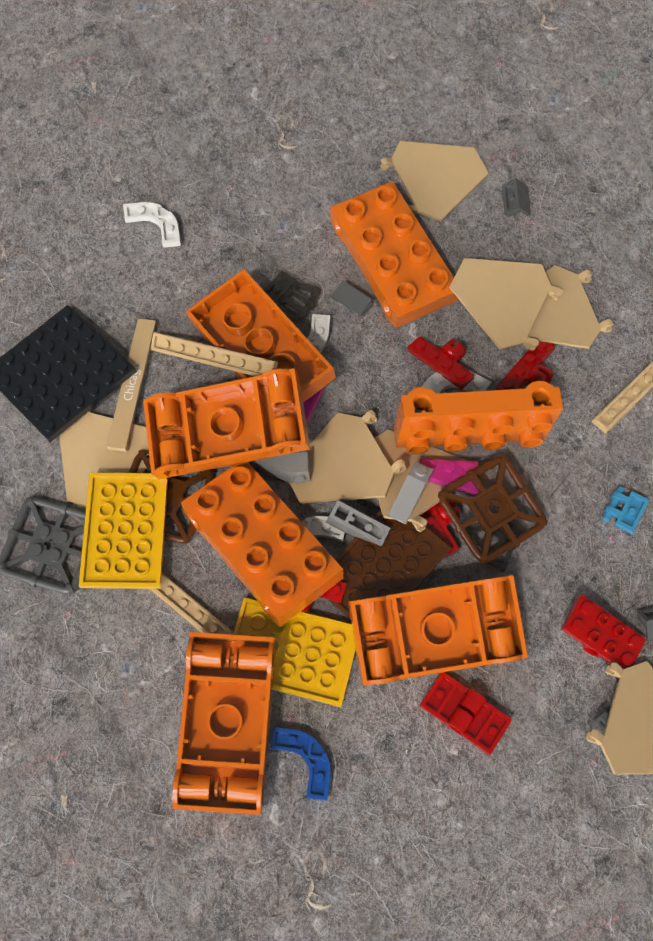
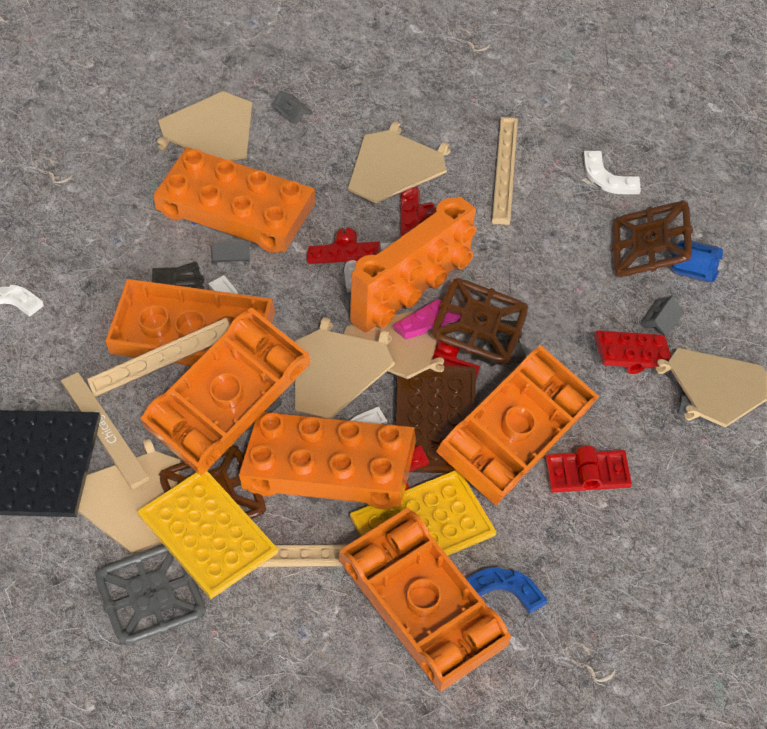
camera: 40 degrees left, 15 degrees down
light grey slope [251,452,311,484] -> none
light grey slope [325,500,390,546] -> none
light grey slope [388,461,433,525] -> none
tan flag [449,258,563,351] -> none
dark azure plate [602,486,649,534] -> none

